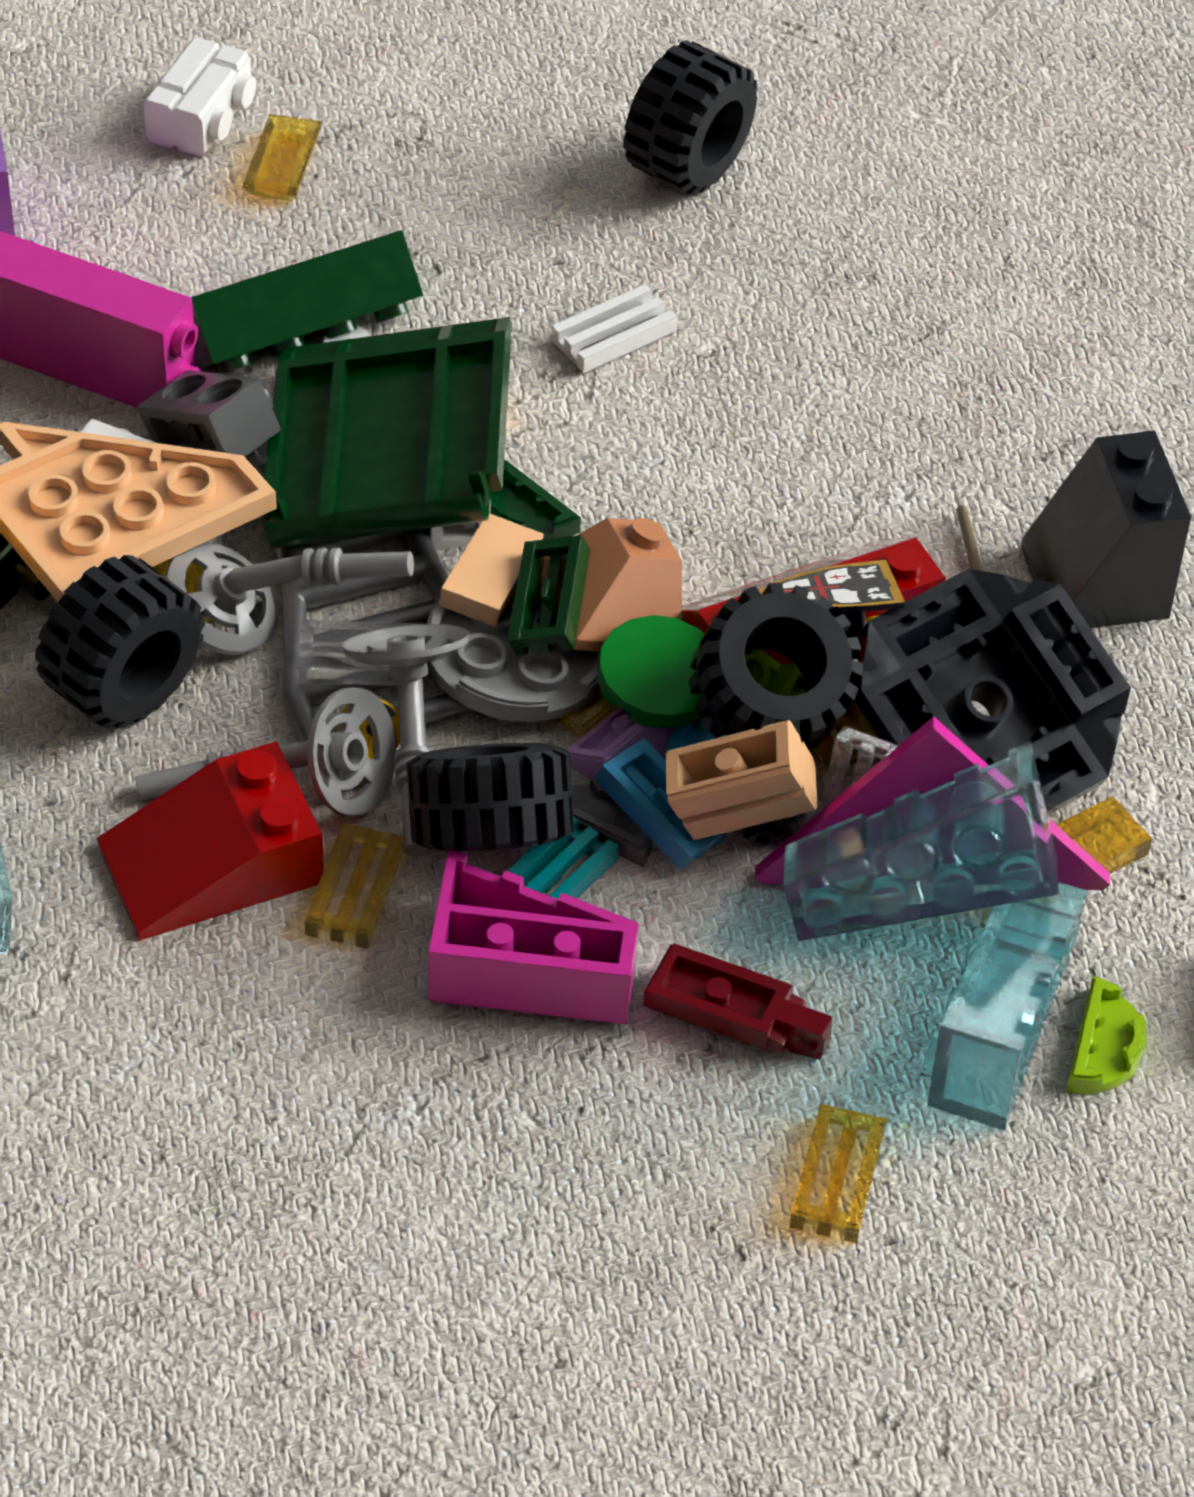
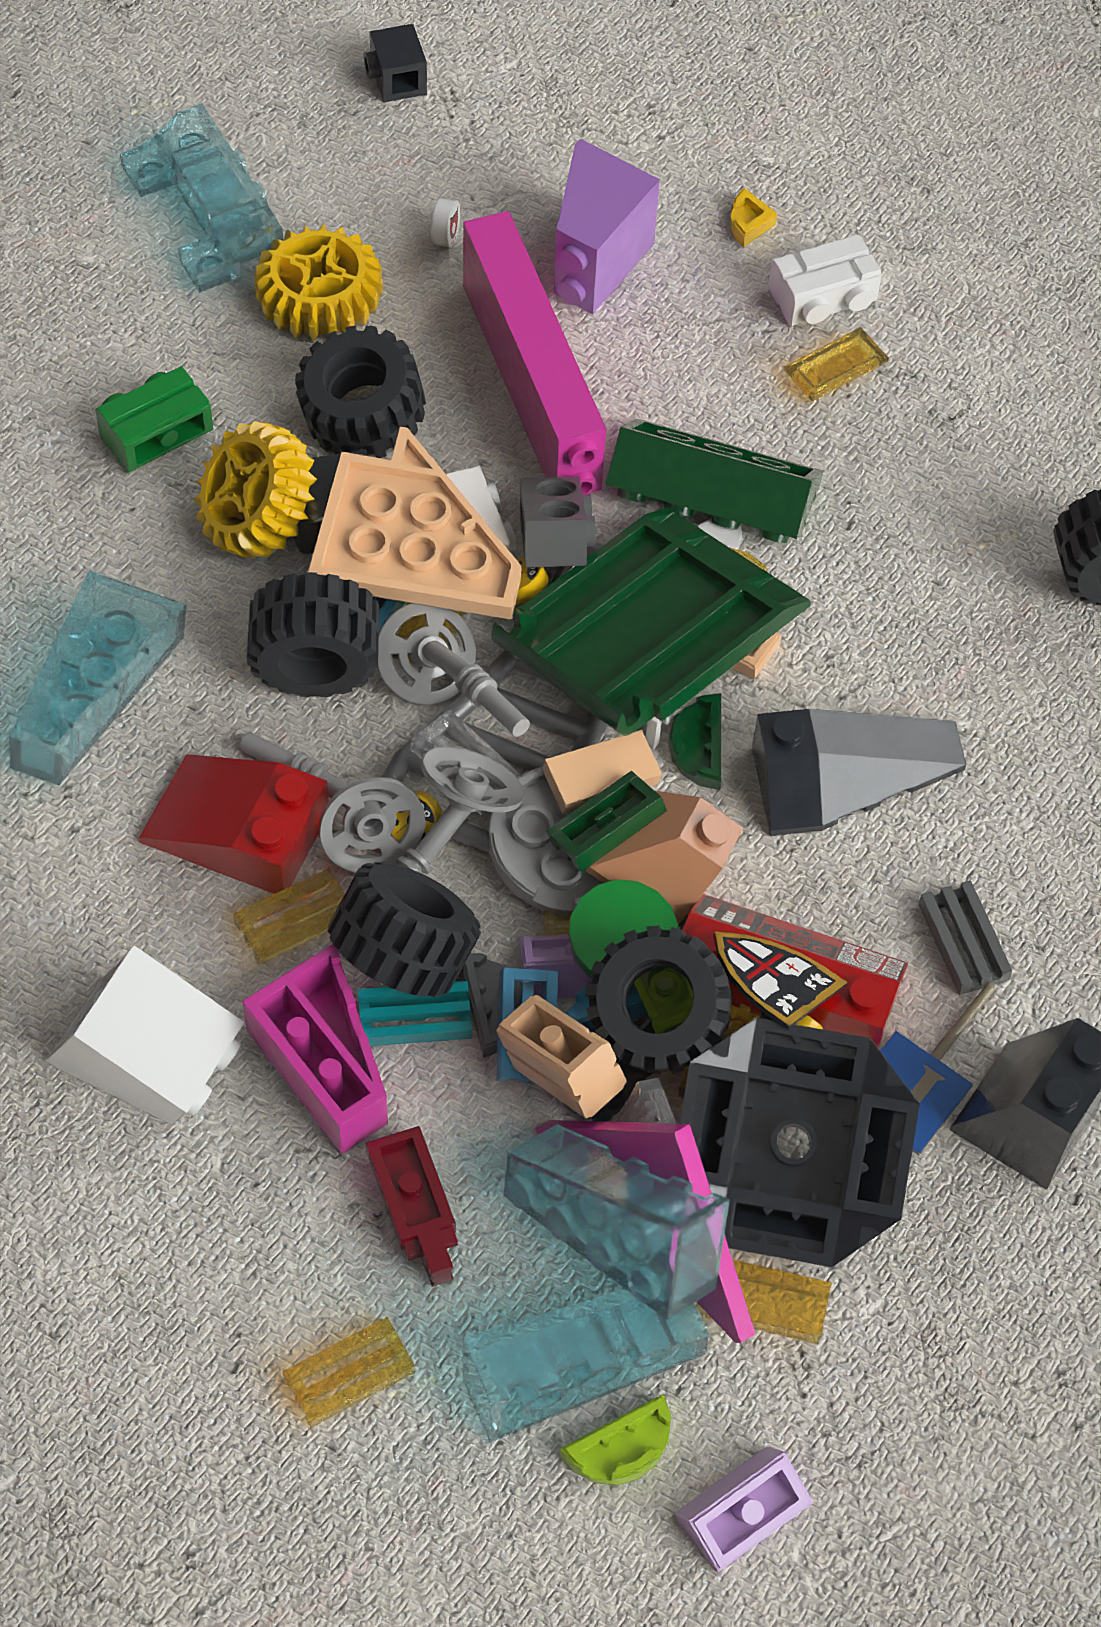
camera: 45 degrees right, 10 degrees up
white tile [551,284,678,373] -> none
none -> white slope [46,945,244,1124]
none -> yellow tile [730,187,777,248]
none -> wedge [752,709,966,836]
none -> dark grey tile [918,880,1012,995]

